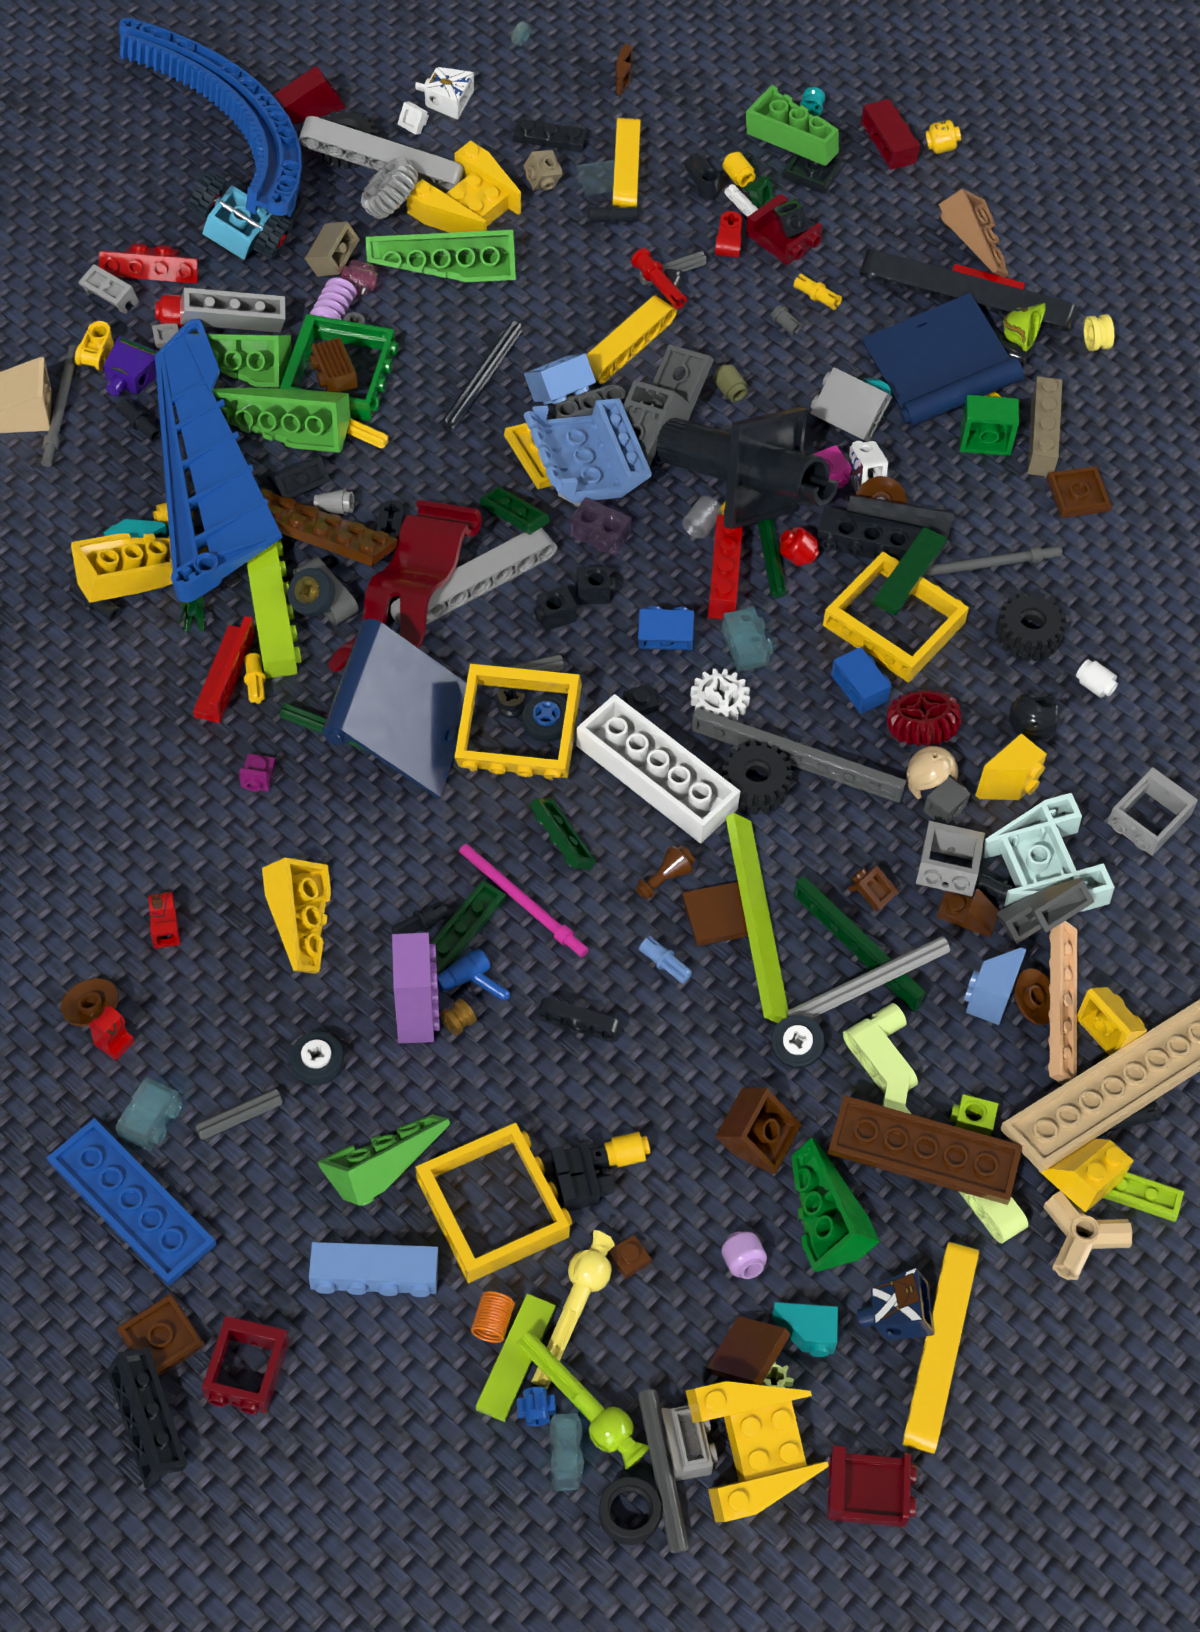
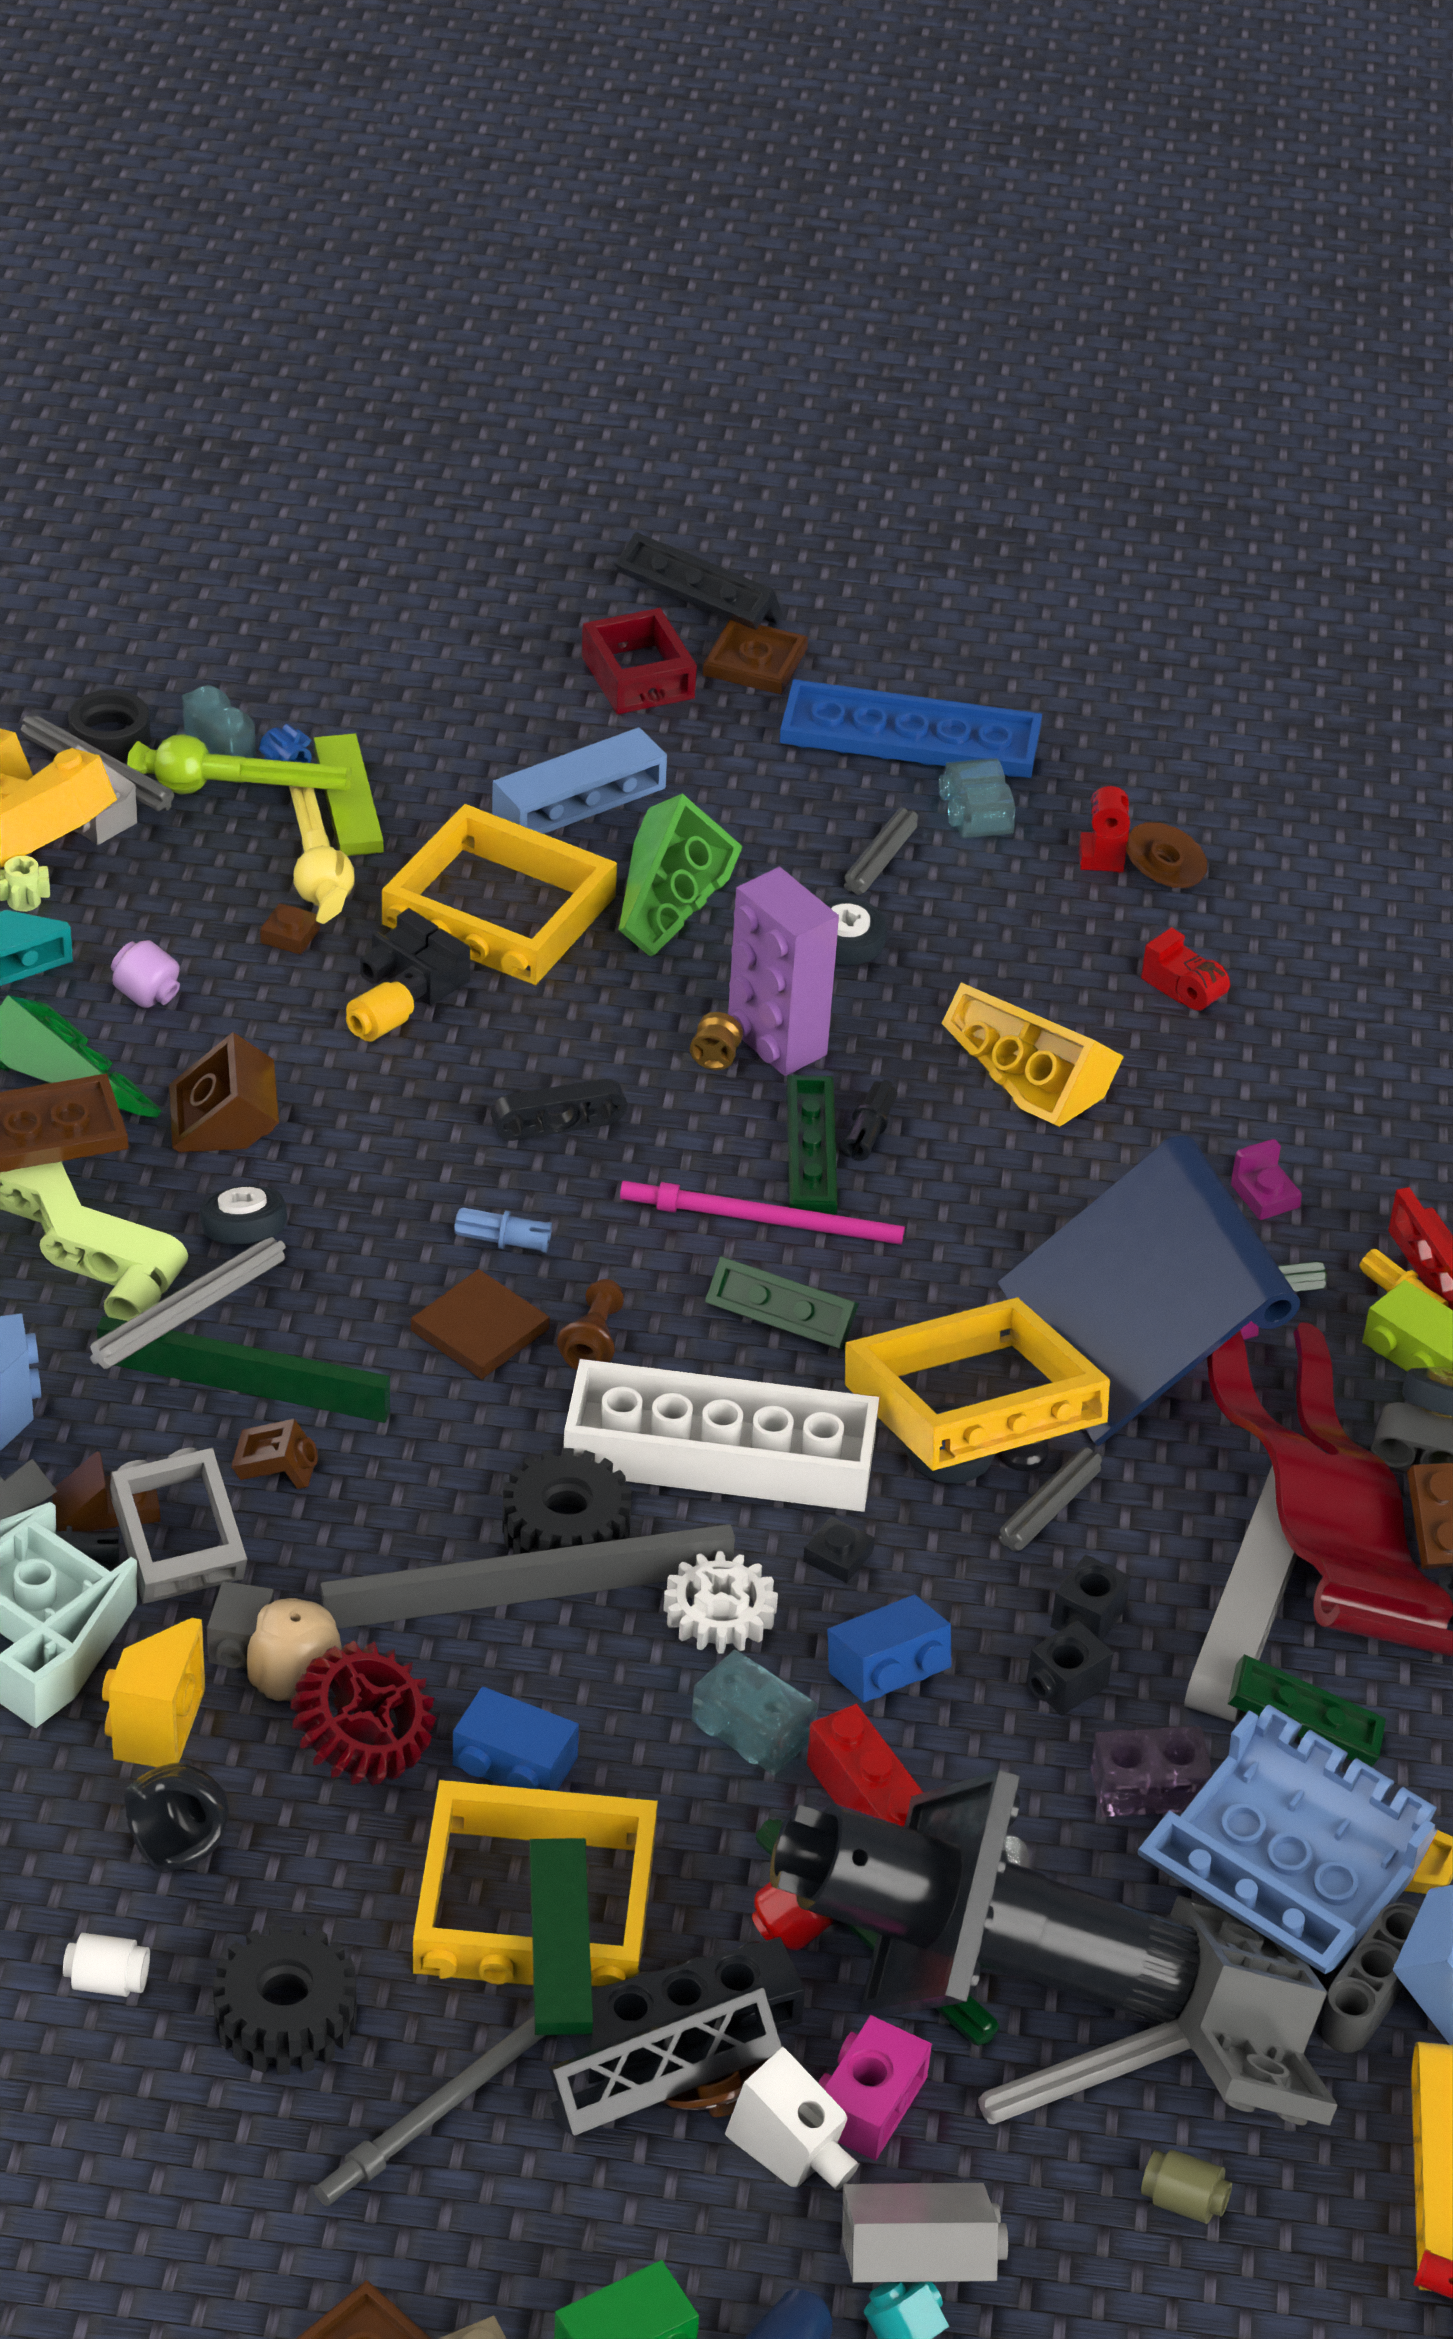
camera: 145 degrees right, 15 degrees down
blue piece [437,948,510,1001] -> none
orange piece [471,1291,515,1343] -> none
reddish brown tile [707,1316,791,1385] -> none
lime tile [726,813,788,1023] -> none

